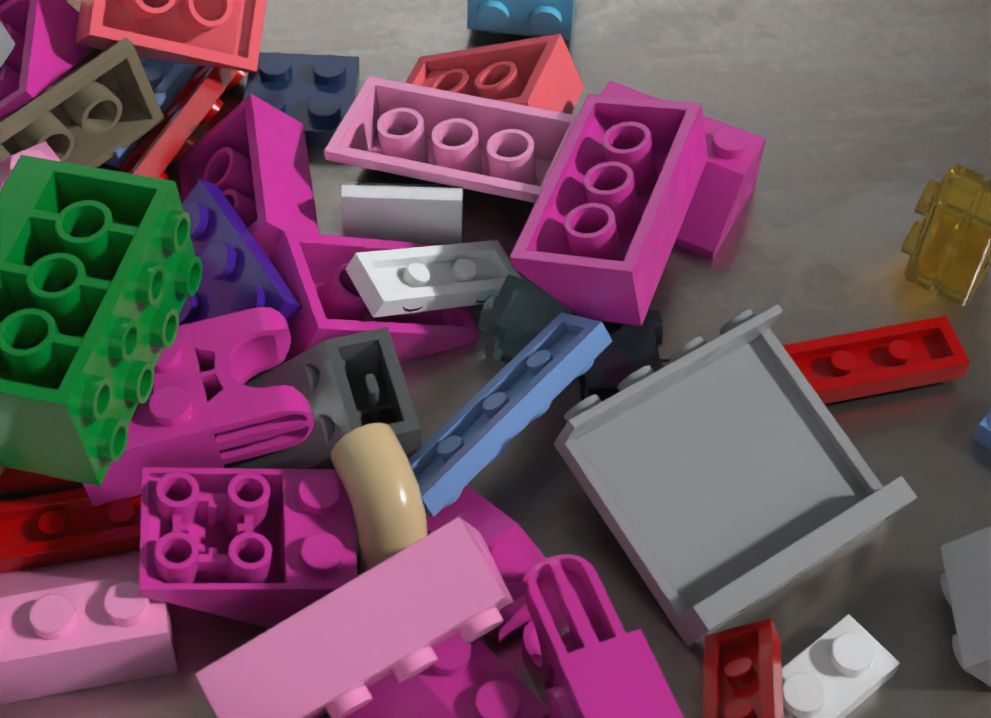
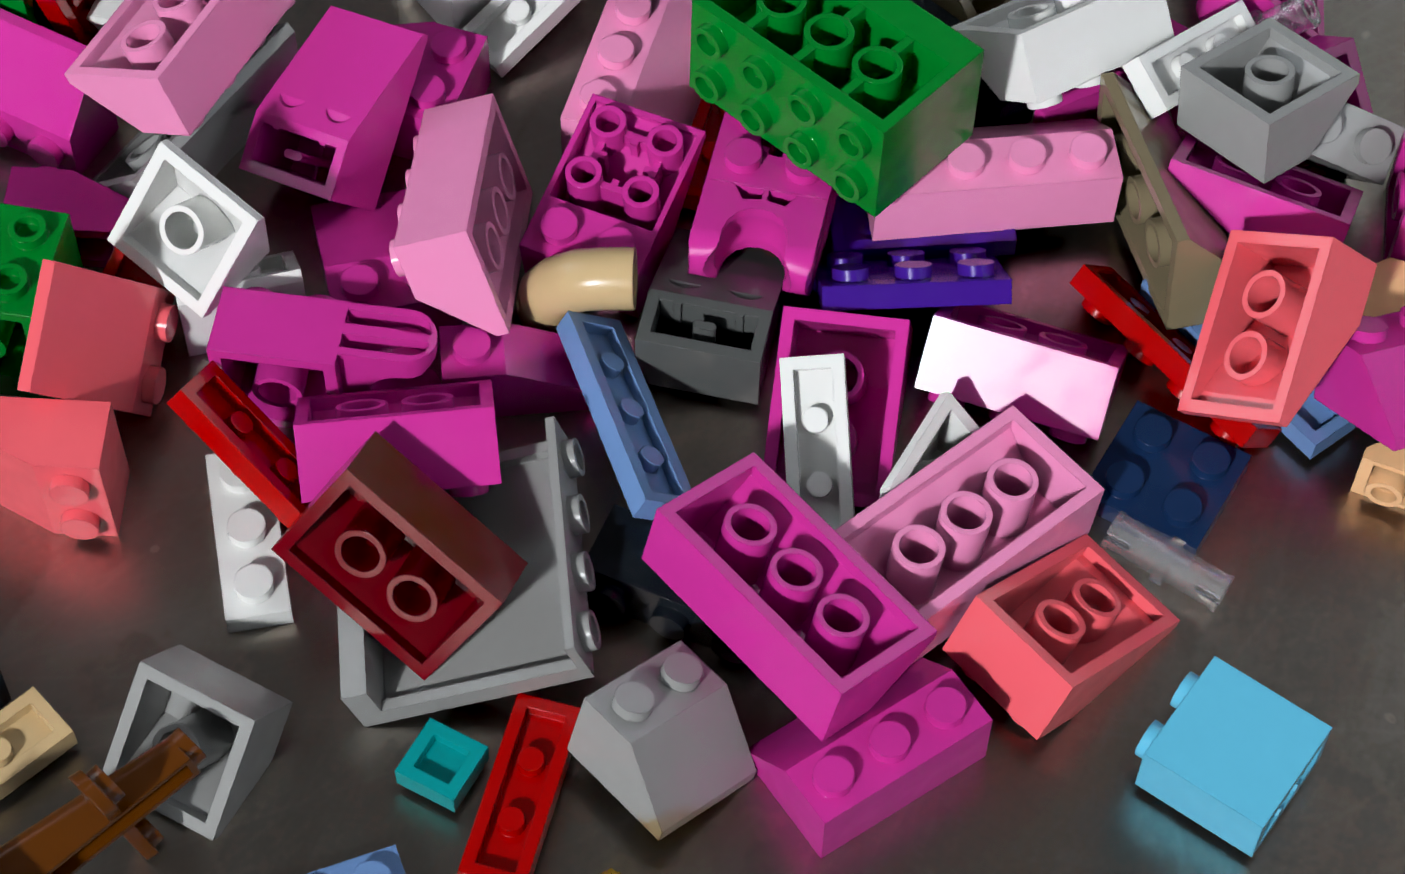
camera: 120 degrees right, 5 degrees up
none -> dark red slope [271,431,528,681]
none -> dark pink slope [293,379,502,503]
none -> teal plate [395,718,490,812]
none -> light grey slope [567,640,757,841]
none -> clear pin [1100,510,1235,613]

